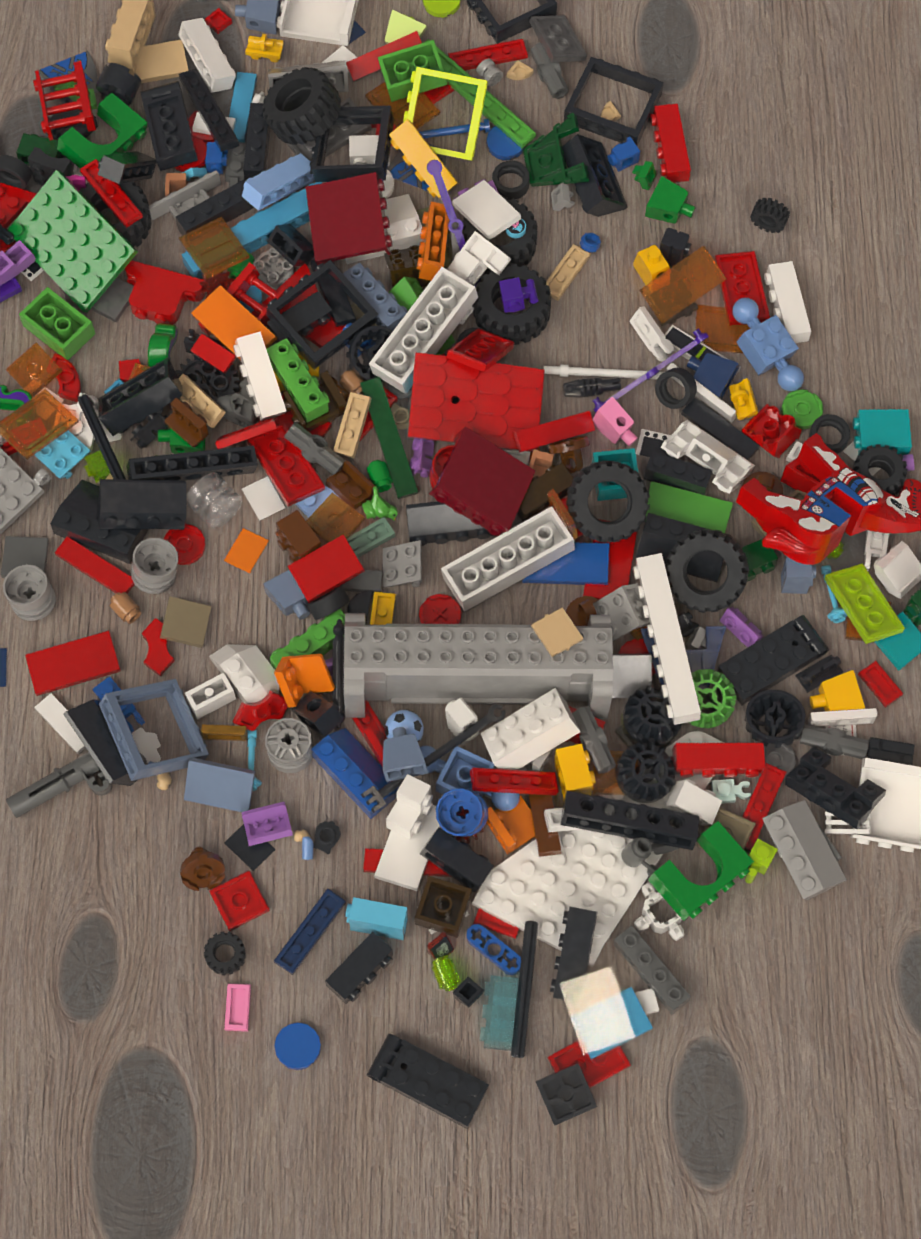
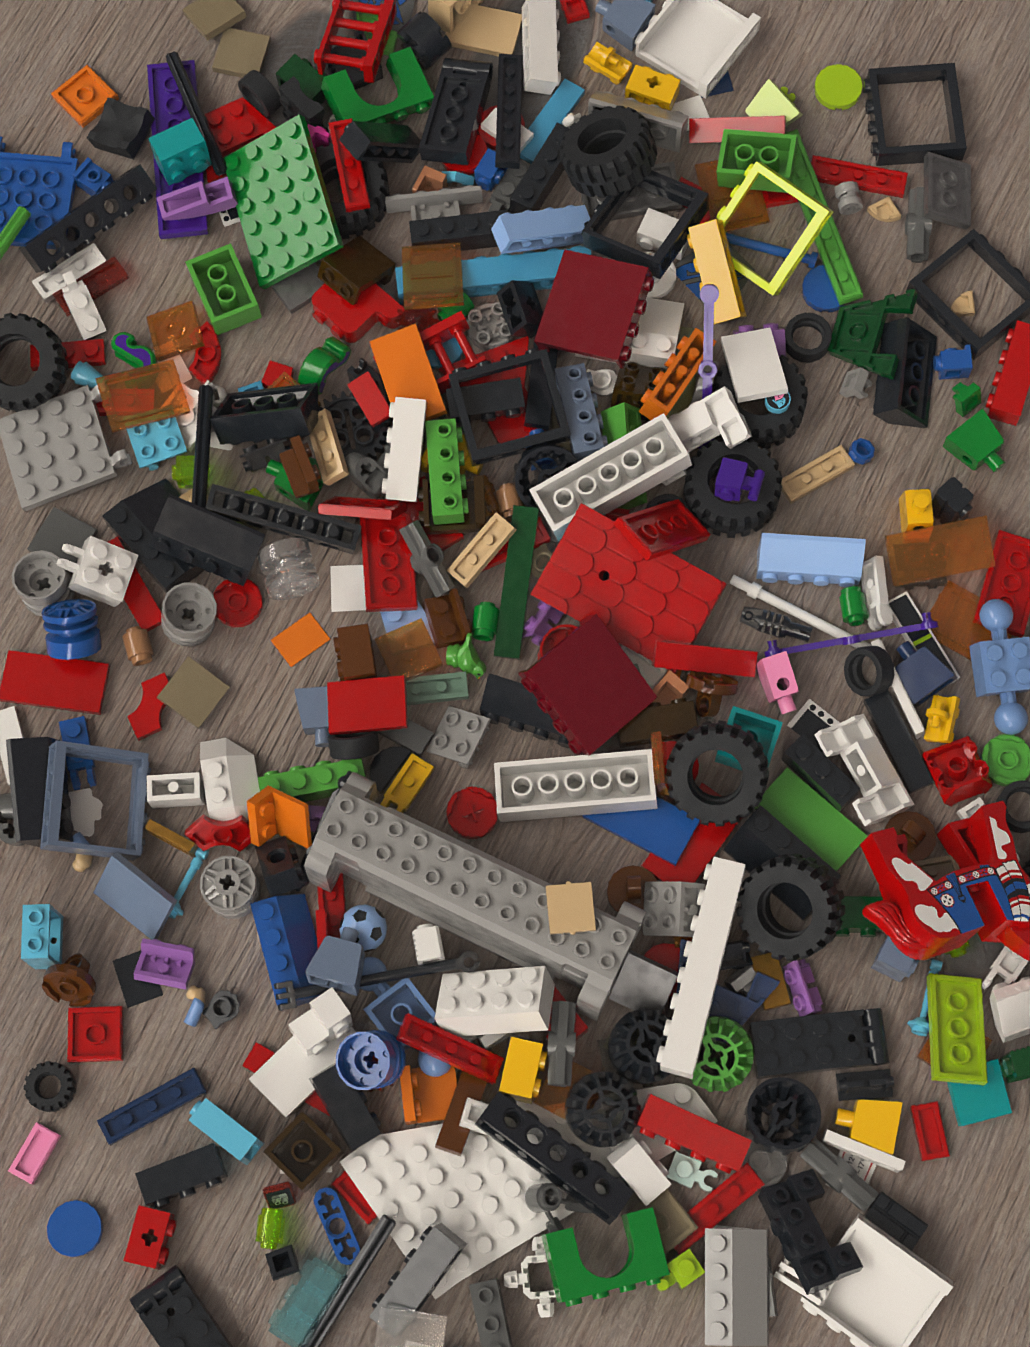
camera: 30 degrees right, 5 degrees up
none -> medium azure window [21,904,63,969]
none -> blue wheel [42,599,102,660]
none -> white hinge [56,536,139,607]
none -> red brick [123,1205,177,1270]
none -> dark brown panel [317,235,396,305]
none -> white animal [587,369,617,395]
none -> yellow brick [625,65,680,111]
none -> pearl gold tile [751,953,791,1011]
none -> light blue slope [756,533,866,588]
none -> green brick [839,586,869,626]

